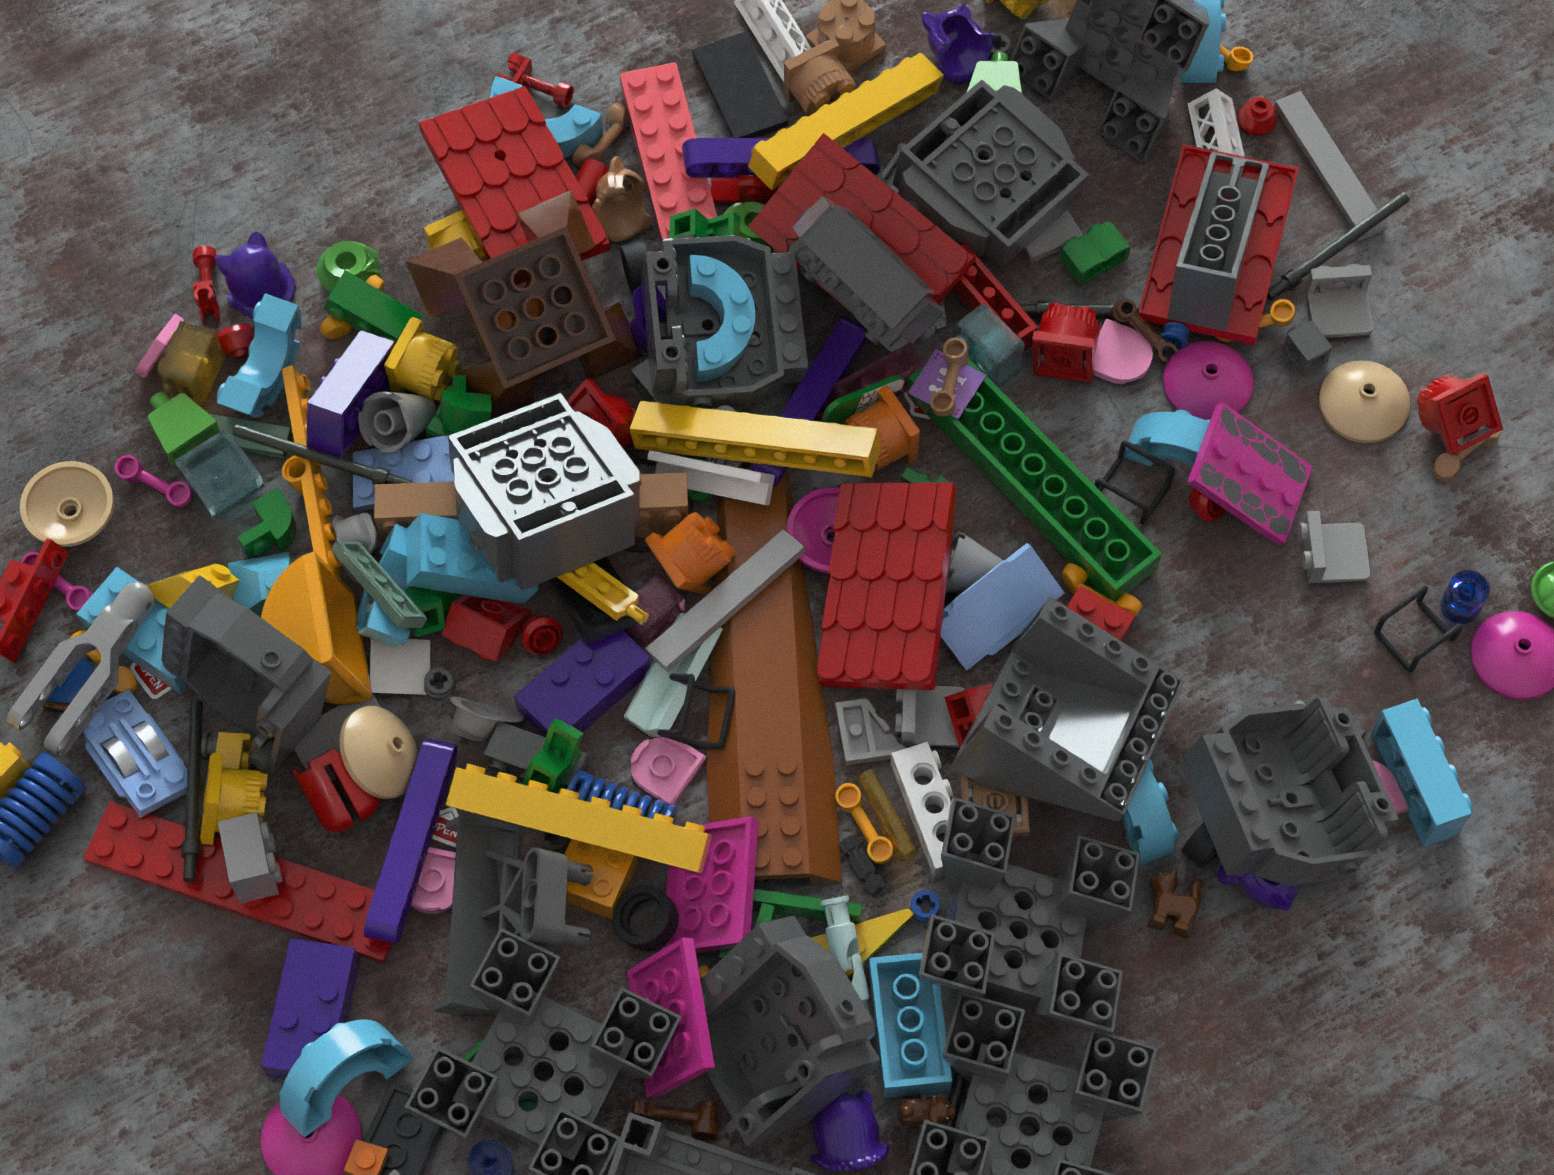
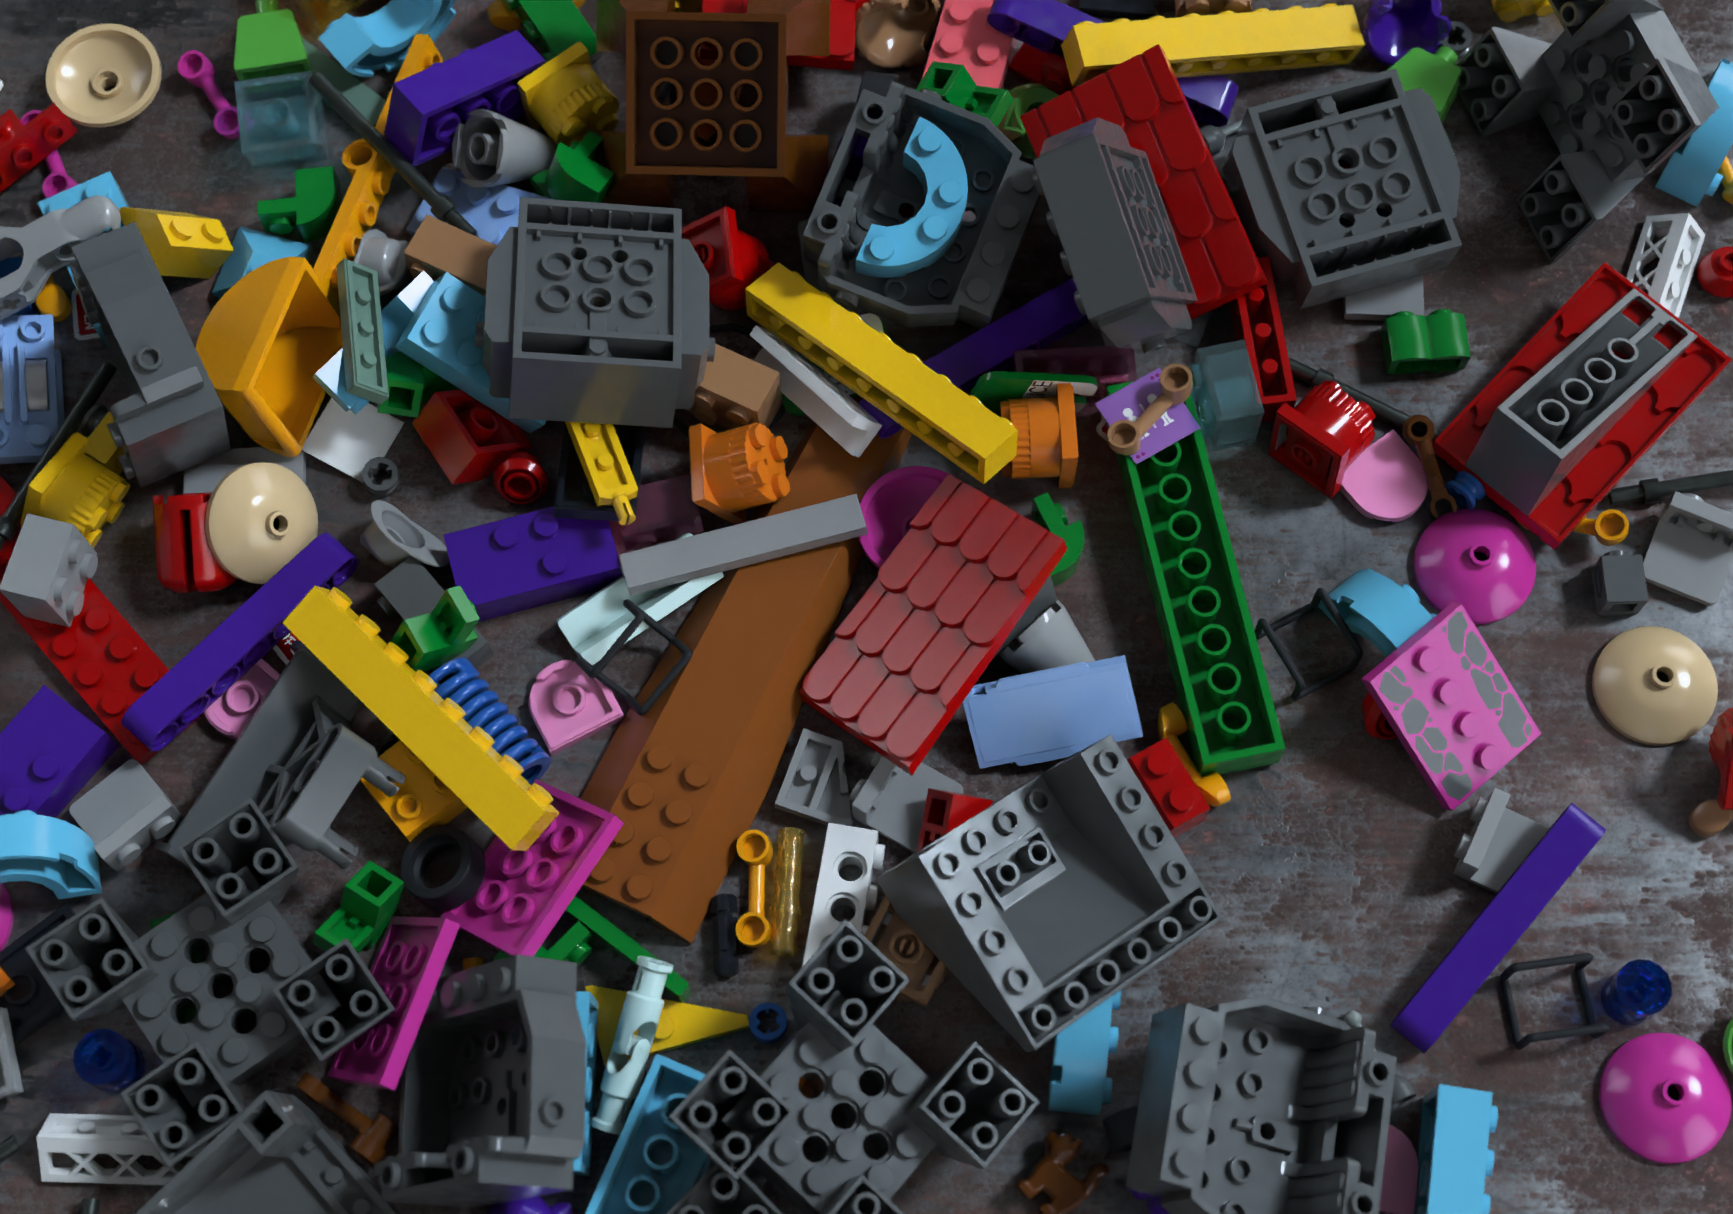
camera: 30 degrees right, 5 degrees up
none -> light grey bracket [69,759,184,872]
none -> green brick [312,861,404,953]
none -> dark purple beam [1390,803,1606,1054]

